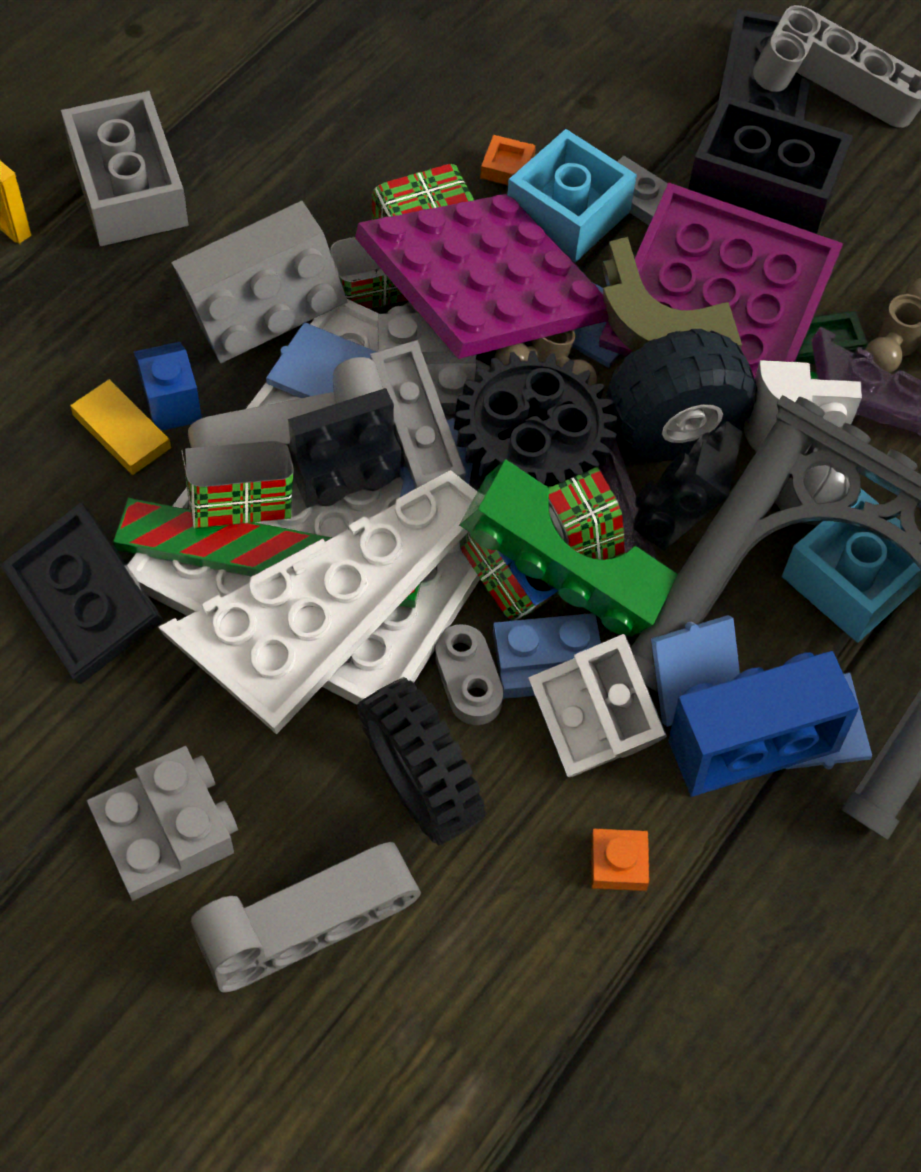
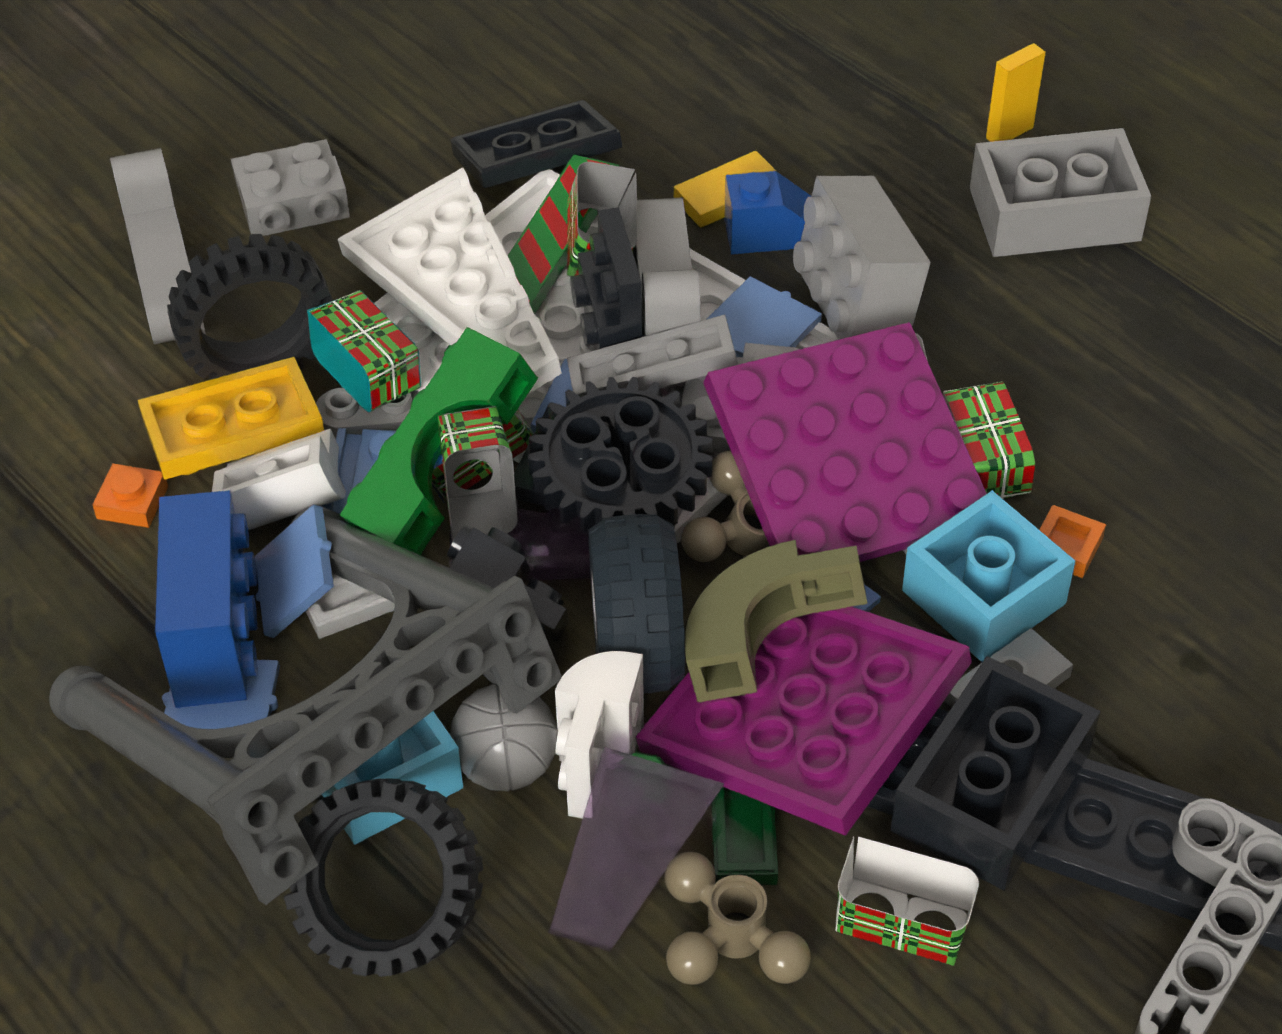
camera: 105 degrees right, 10 degrees down
none -> yellow plate [137,357,324,480]
none -> piece [307,290,421,412]
none -> white piece [835,837,979,966]

